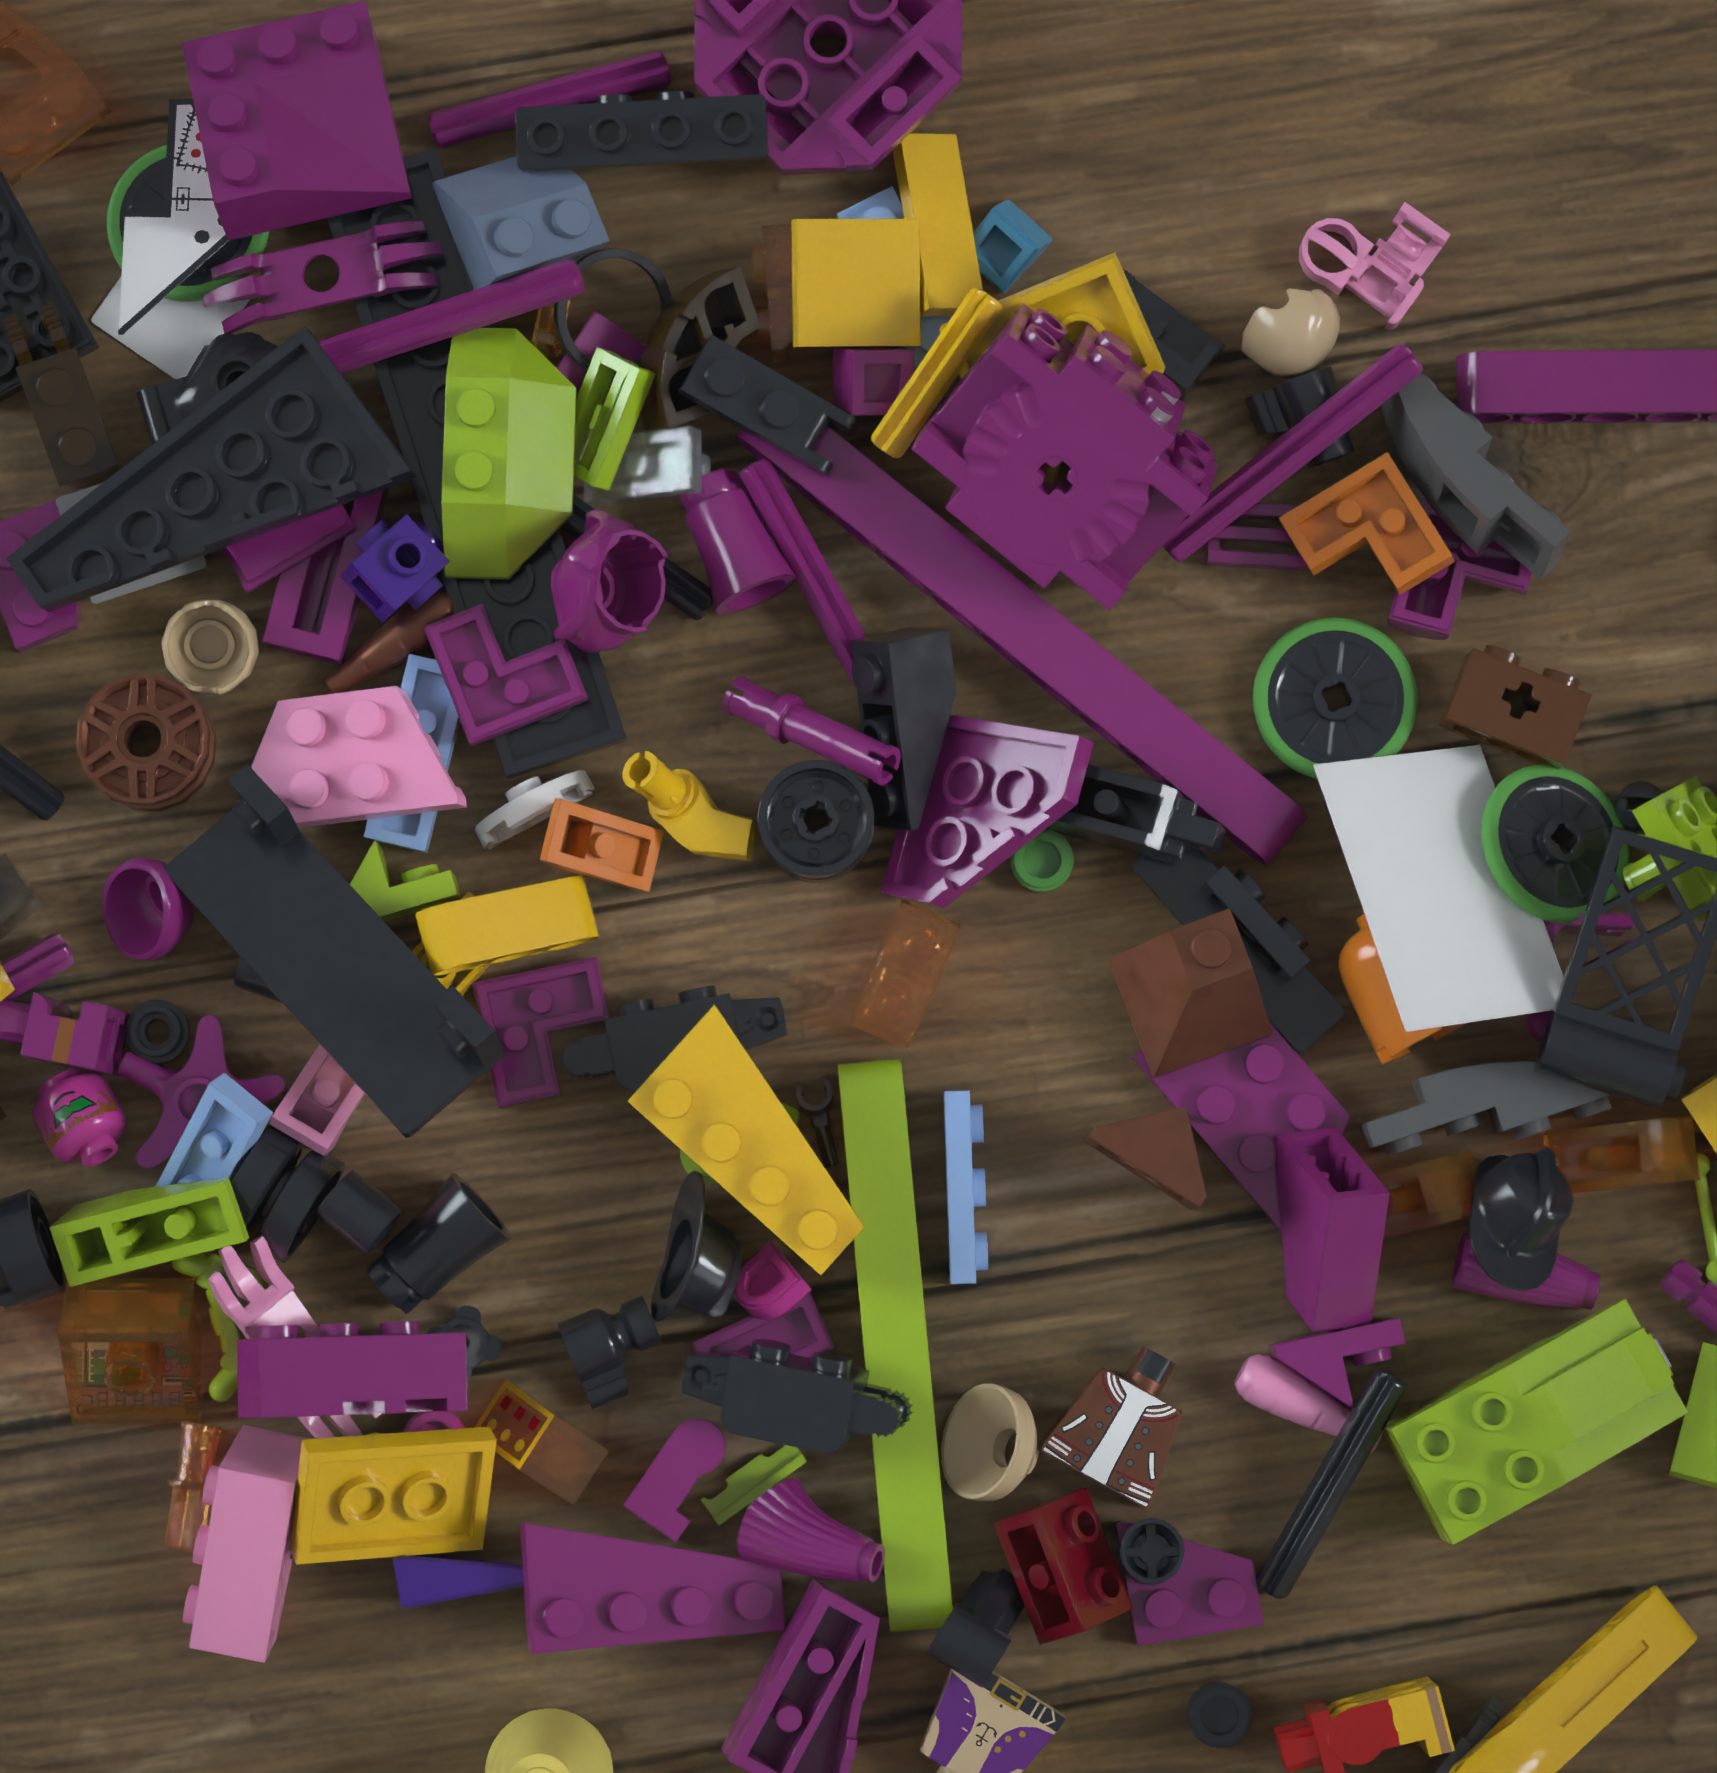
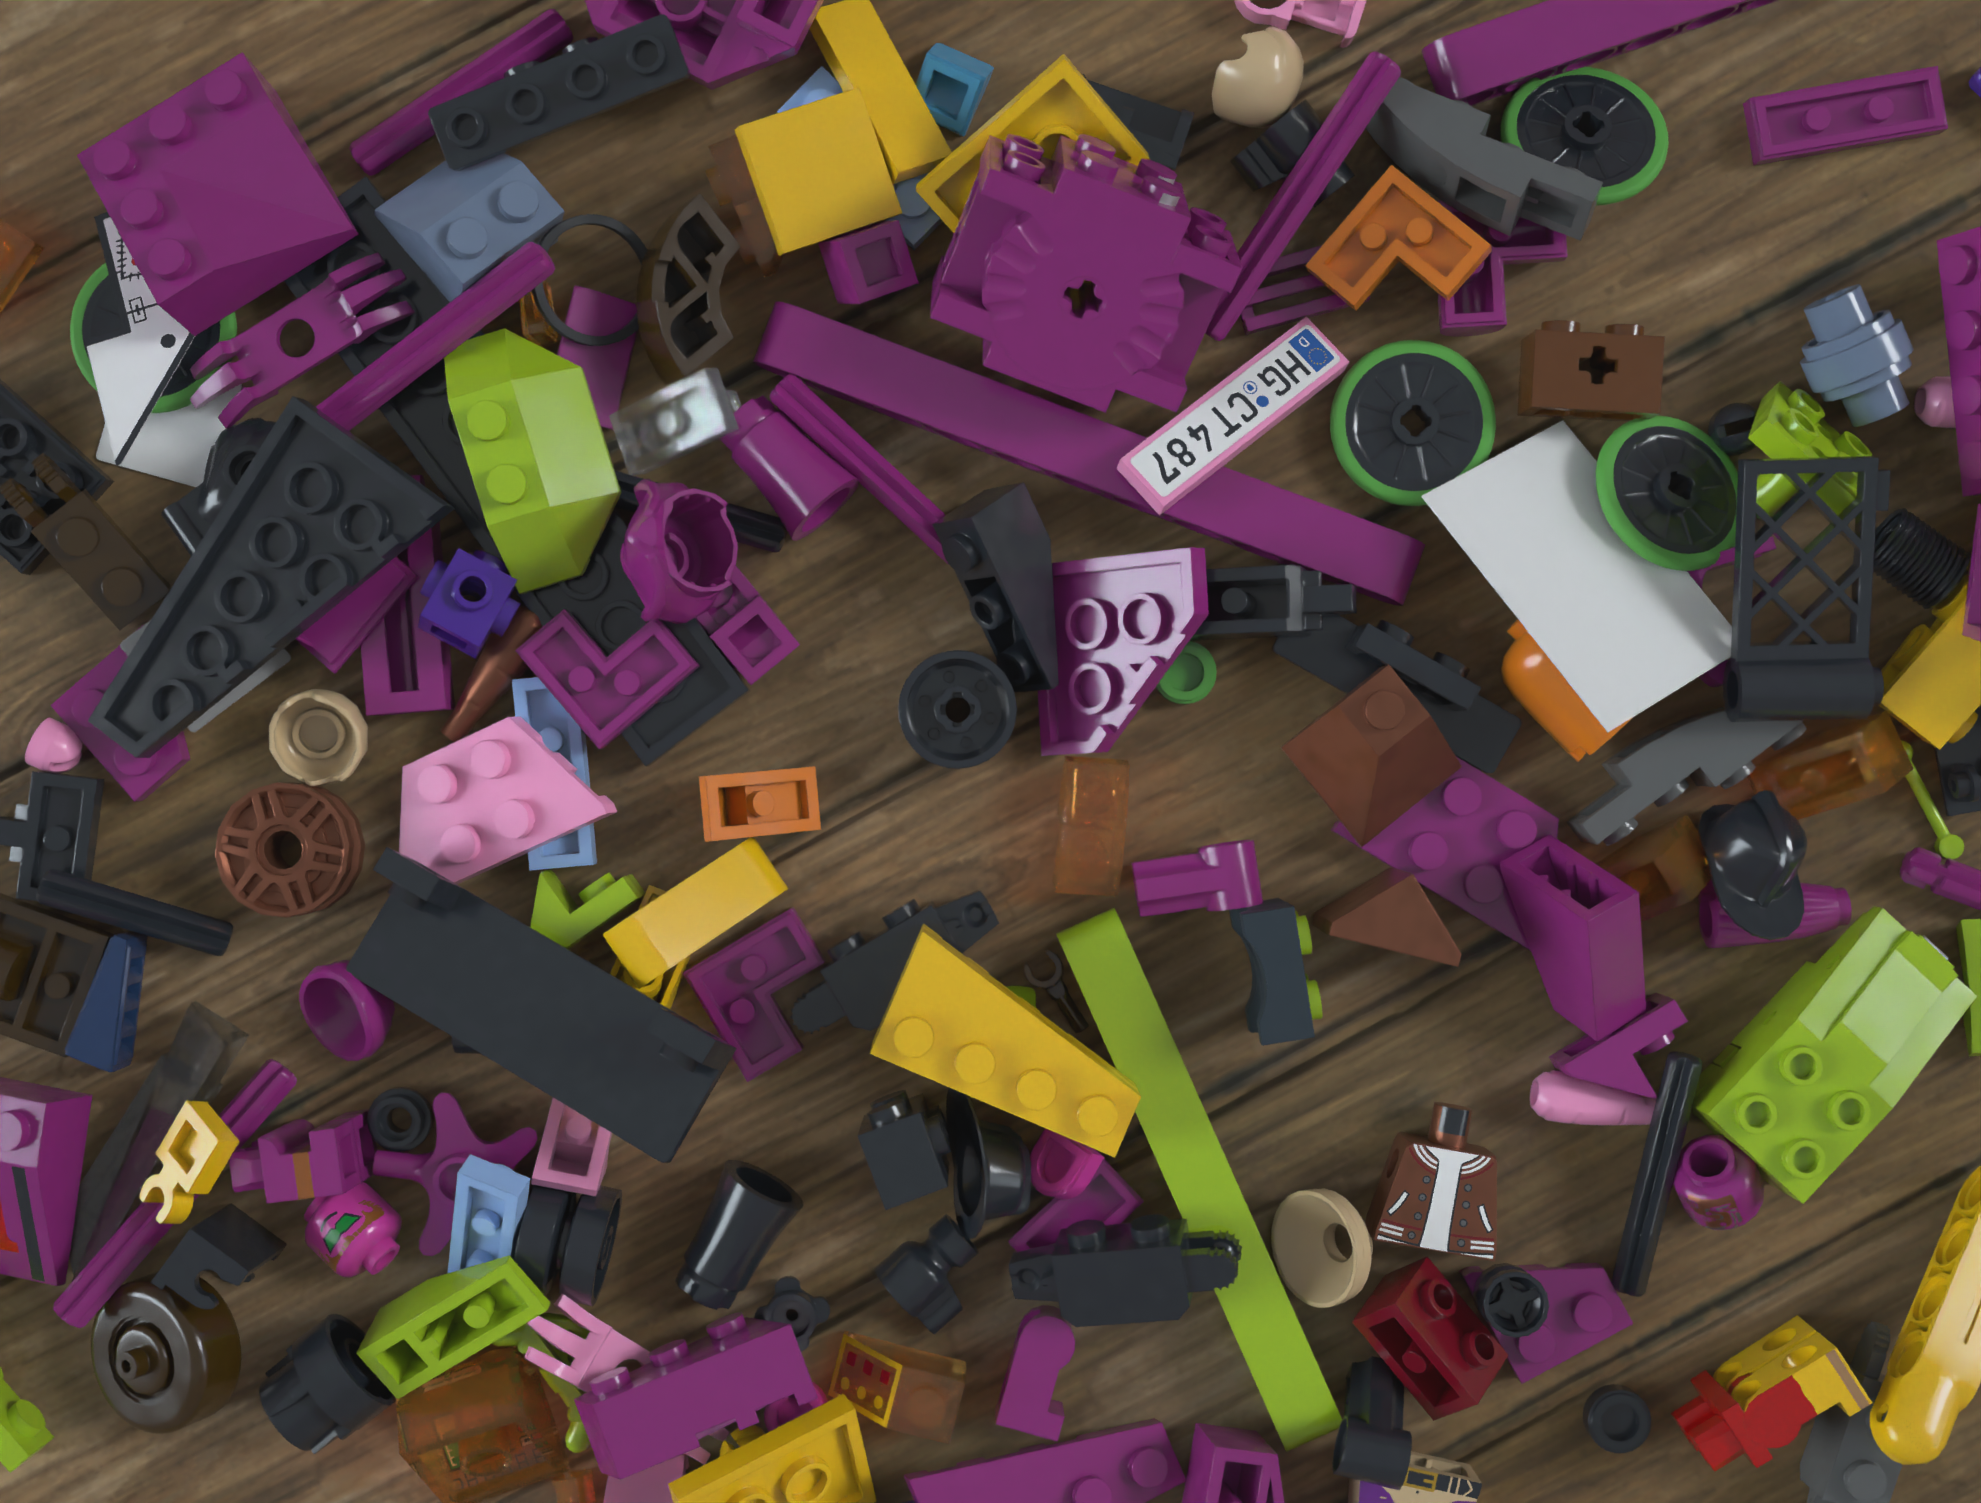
camera: 15 degrees left, 5 degrees up
black piece [315,1170,402,1256] -> none
white plate [475,770,595,850] -> none
lime tile [574,347,656,490] -> none
yellow arm [622,751,757,861] -> none
black hinge [678,335,858,477] -> none
lime piece [701,1445,807,1526] -> none
magenta pin [723,676,901,785] -> none
magenta piece [737,1478,885,1582] -> none
yellow axle [871,287,1002,458] -> none
light blue plate [943,1091,988,1285] -> none
none -> magenta slope [696,565,800,685]
none -> black brick [858,1090,952,1210]
none -> tile [1116,316,1349,516]
none -> magenta piece [1131,840,1263,917]
none -> black brick [1229,898,1323,1046]
none -> black wheel [1501,67,1669,206]
none -> magenta head [1673,1134,1764,1230]

